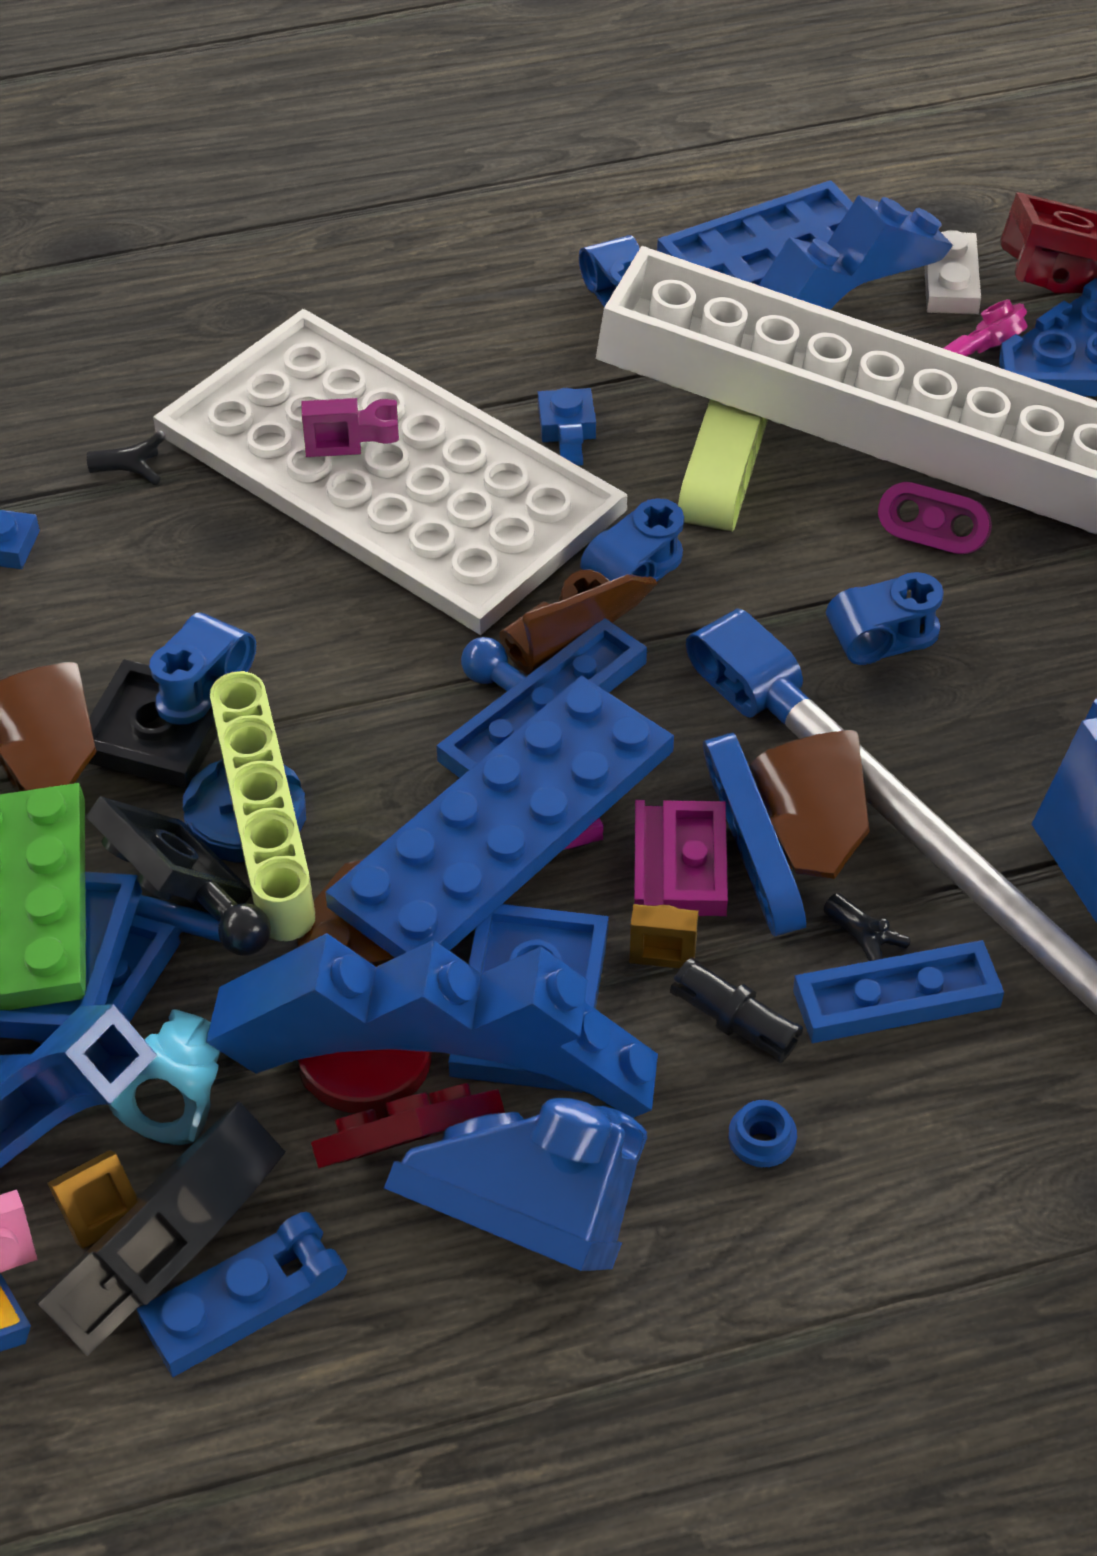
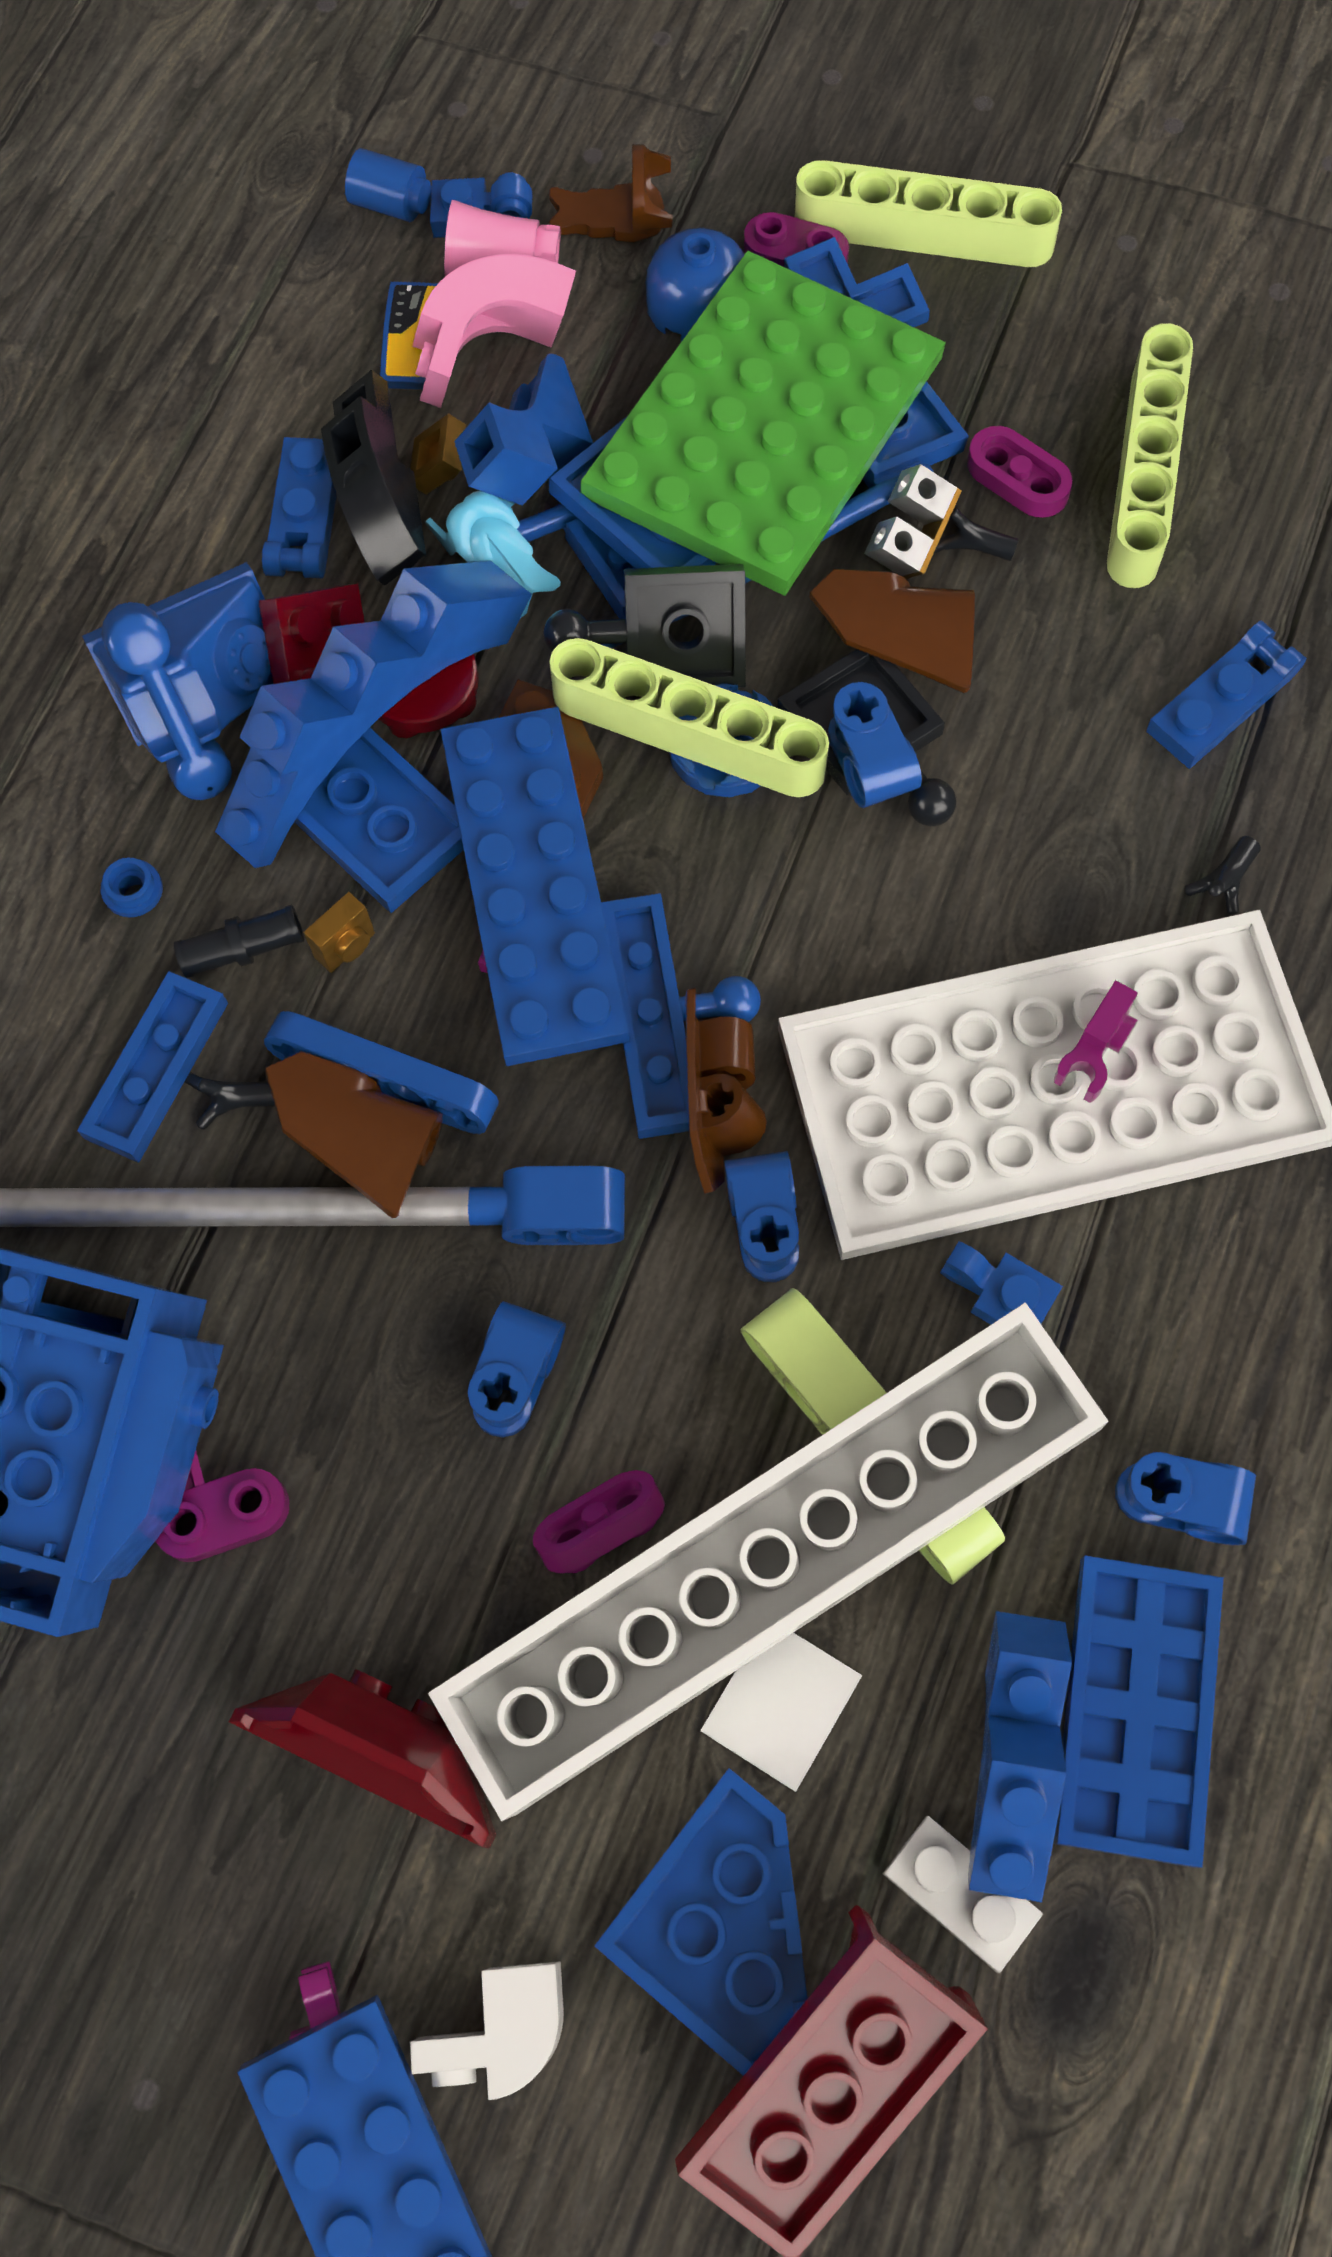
camera: 130 degrees right, 20 degrees up
magenta plate [634,800,728,916] -> none
dark pink plate [943,299,1028,357] -> none

